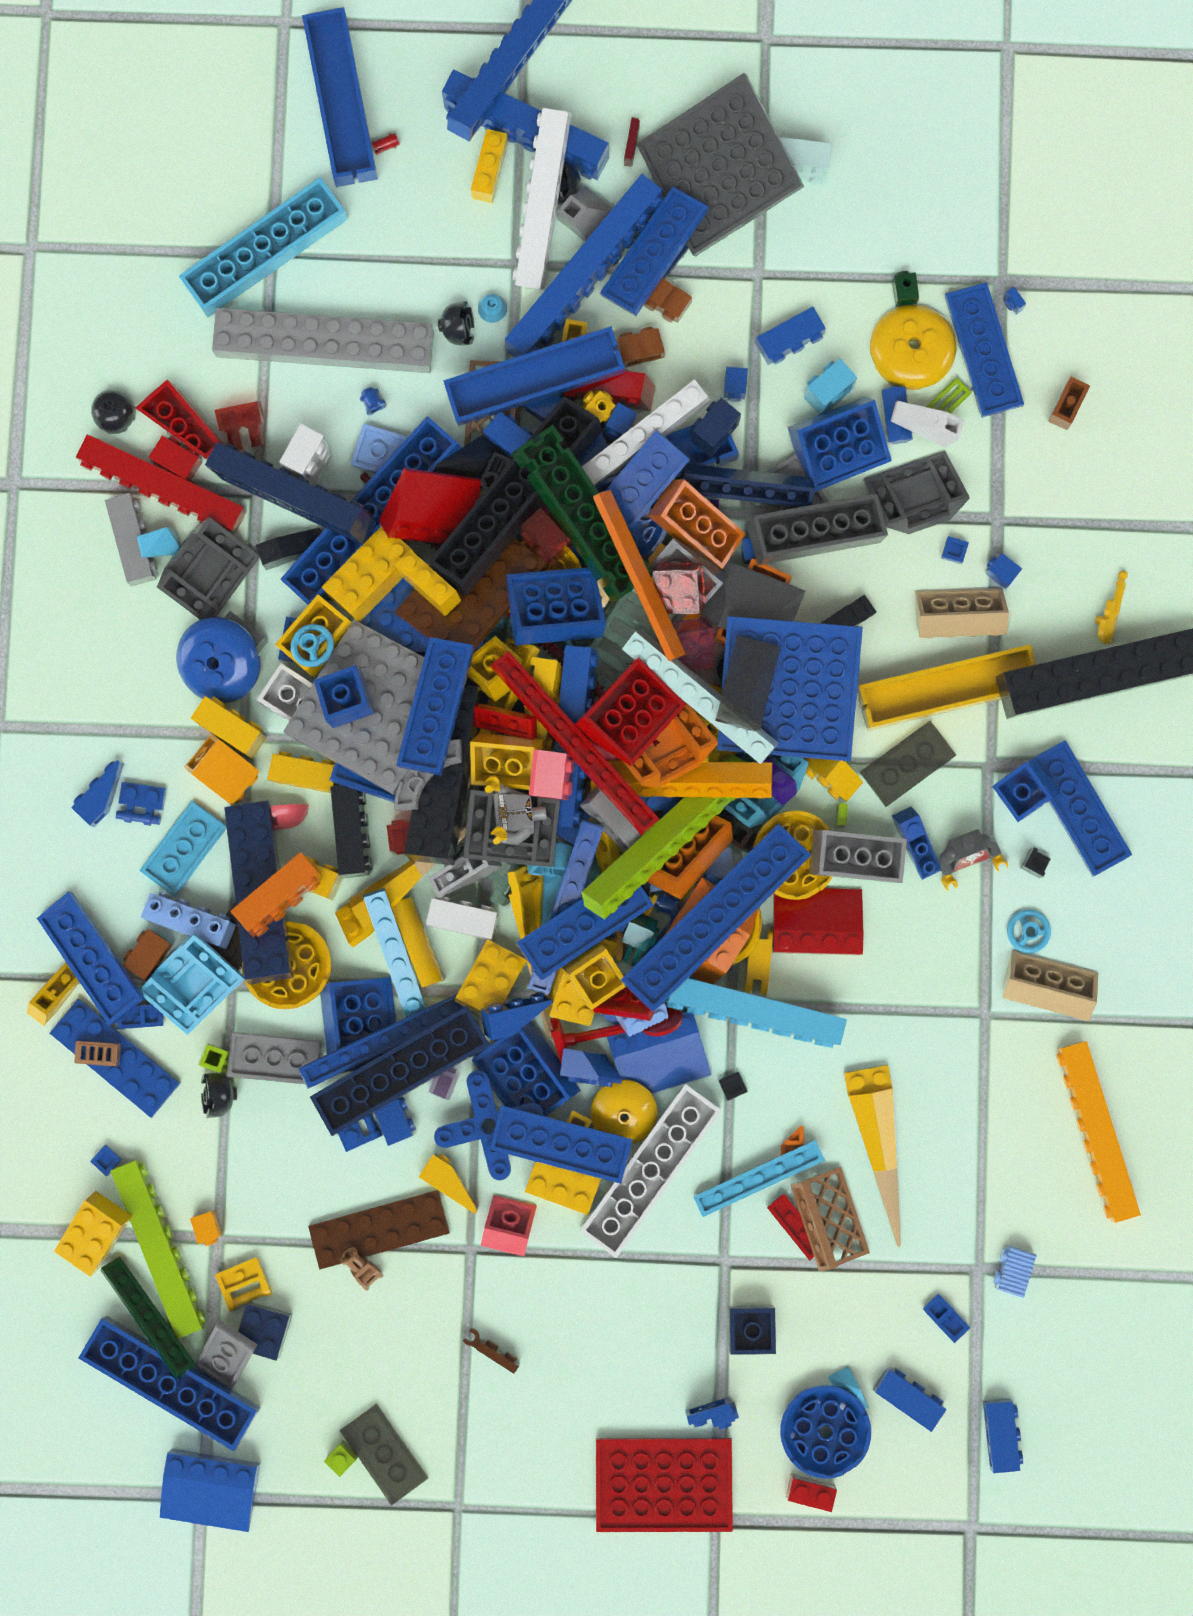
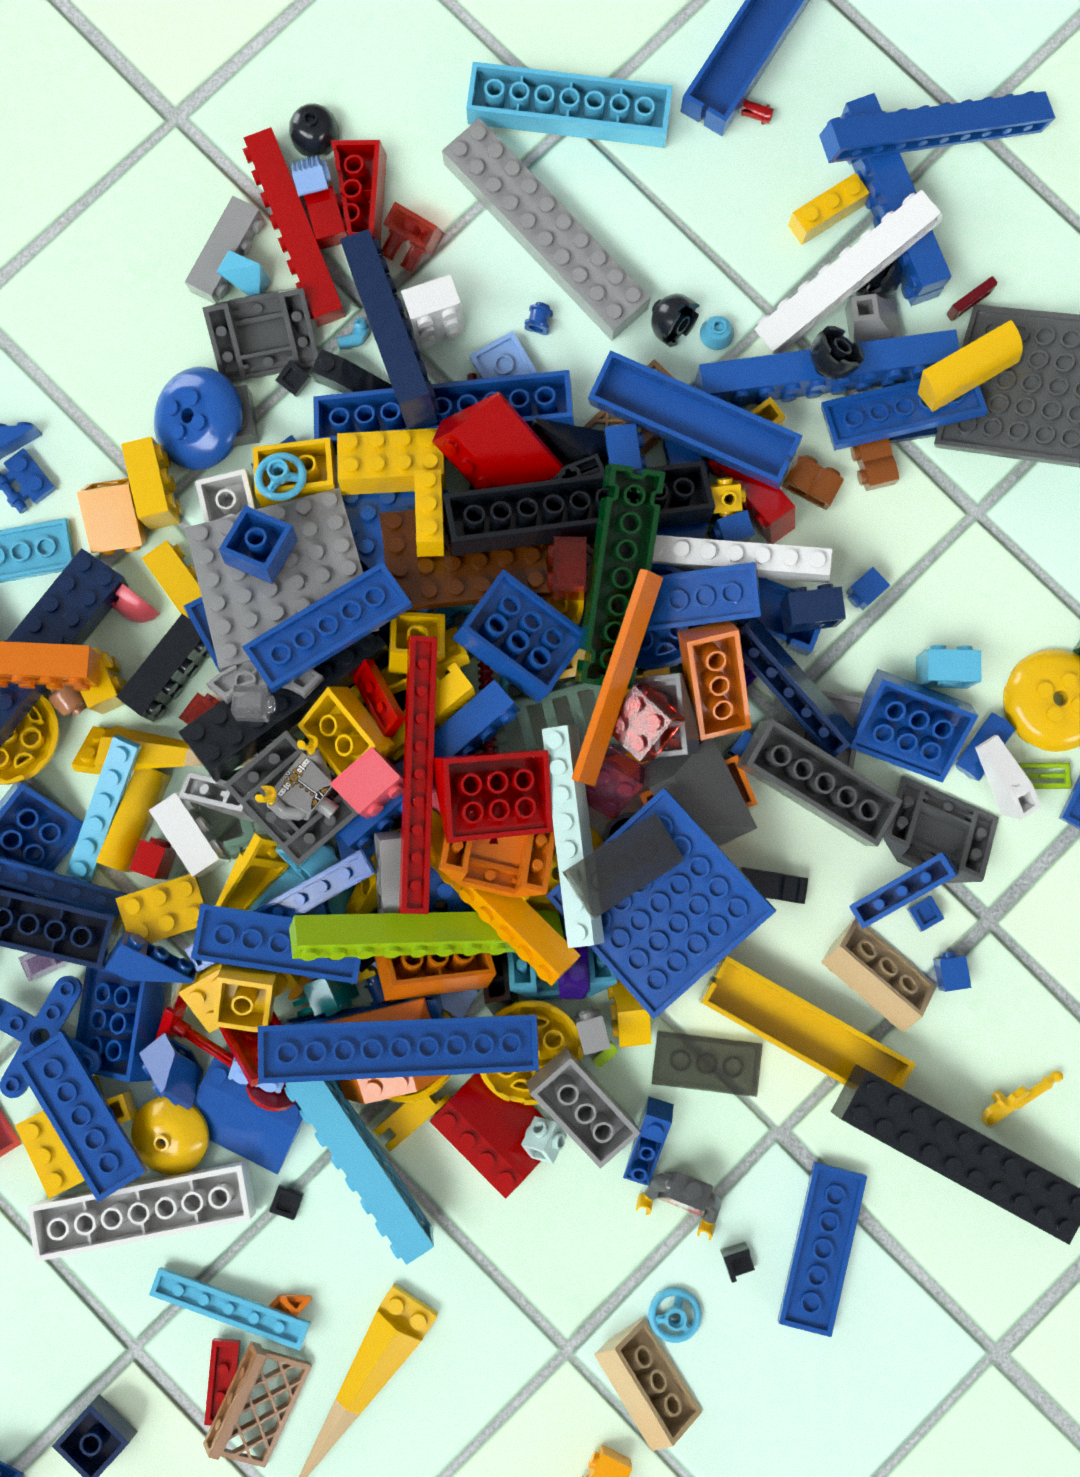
camera: 40 degrees right, 0 degrees up
blue brick [755,307,826,365] -> none
blue brick [992,758,1060,822] -> none
none -> nougat head [49,686,87,717]
none -> red brick [129,837,177,880]
none -> clear brick [231,685,275,722]
none -> black plate [275,360,312,397]
none -> light blue brick [291,154,331,196]
none -> medium azure arm [337,318,370,350]
none -> light aqua brick [521,1116,567,1164]
none -> light grey brick [574,1007,611,1055]
none -> black cylinder [810,326,865,380]
none -> blue brick [849,851,959,929]
none -> yellow brick [918,320,1023,412]

